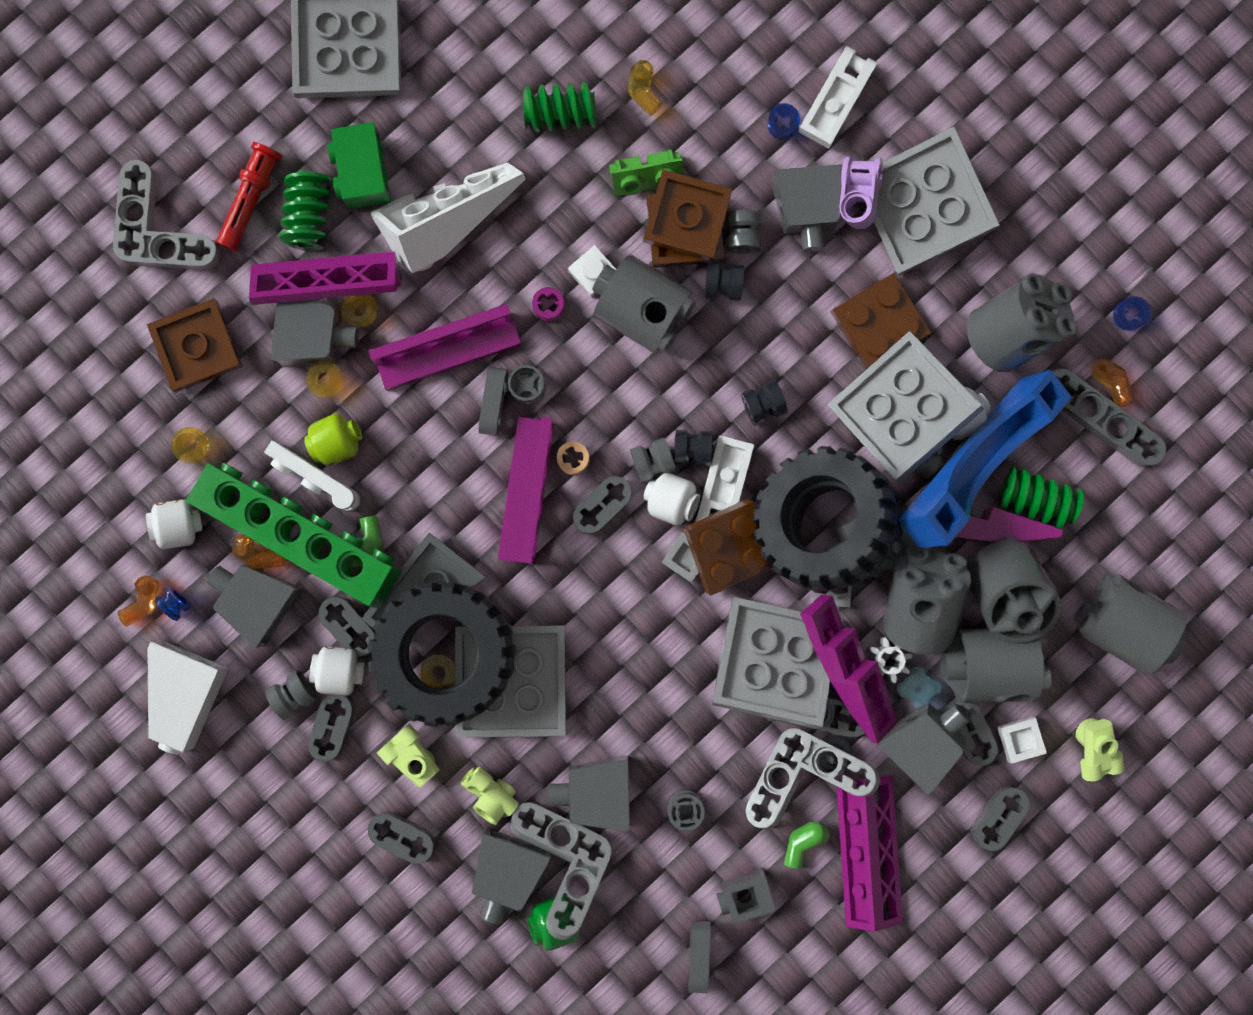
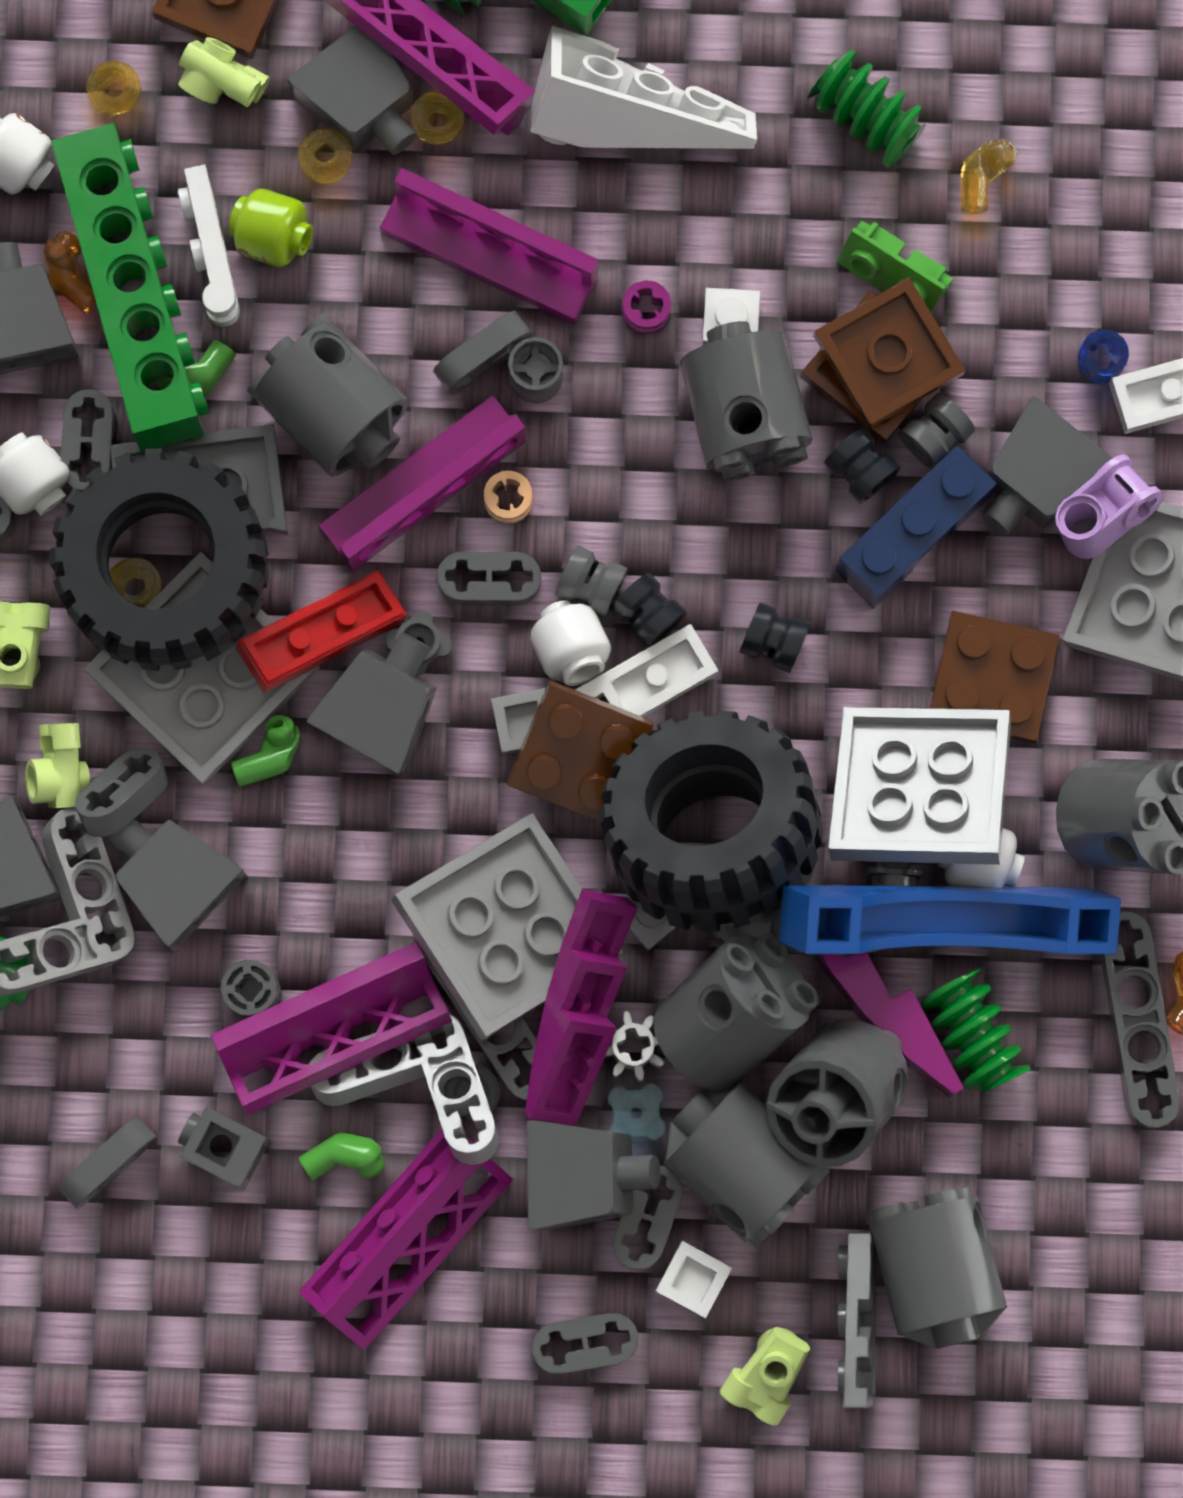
camera: 40 degrees right, 5 degrees down
none -> dark grey beam [75,748,168,837]
none -> yellowish green plate [178,37,270,107]
none -> magenta fence [210,942,452,1116]
none -> bright green arm [231,715,300,787]
none -> red tile [236,570,407,693]
none -> dark grey cylinder [247,314,409,477]
none -> dark grey torso [307,632,436,774]
none -> dark grey plate [386,610,452,676]
none -> dark blue arch [835,445,997,609]
none -> wing [838,1233,876,1408]

